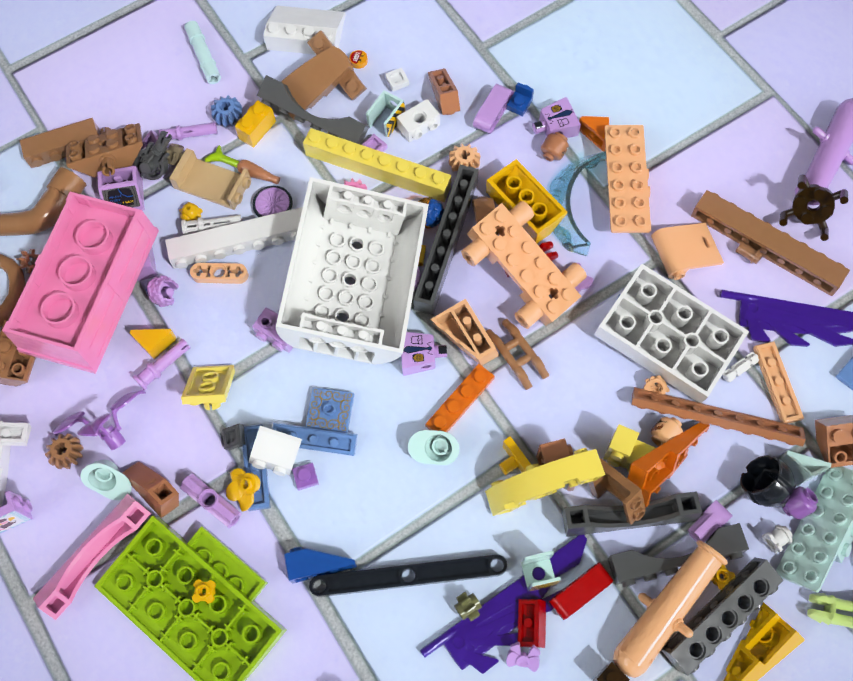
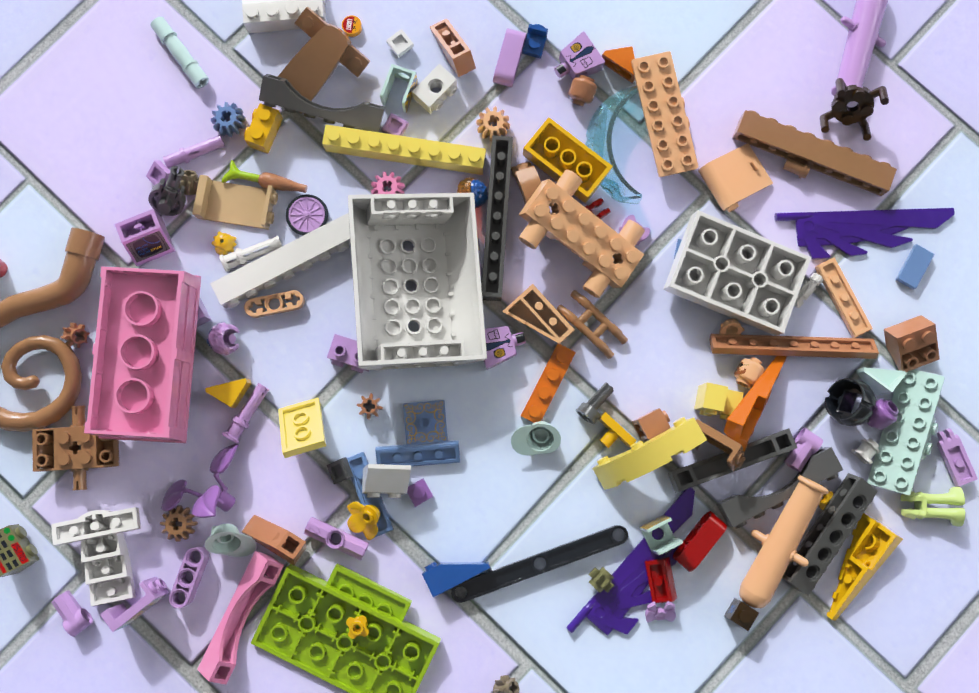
camera: 20 degrees left, 15 degrees up
medium nougat brick [19,117,100,168] -> none
medium nougat slope [66,123,143,178] -> none
none -> lavender beam [169,546,209,609]
none -> nougat gear [357,393,383,420]
none -> dark grey piece [576,382,614,424]

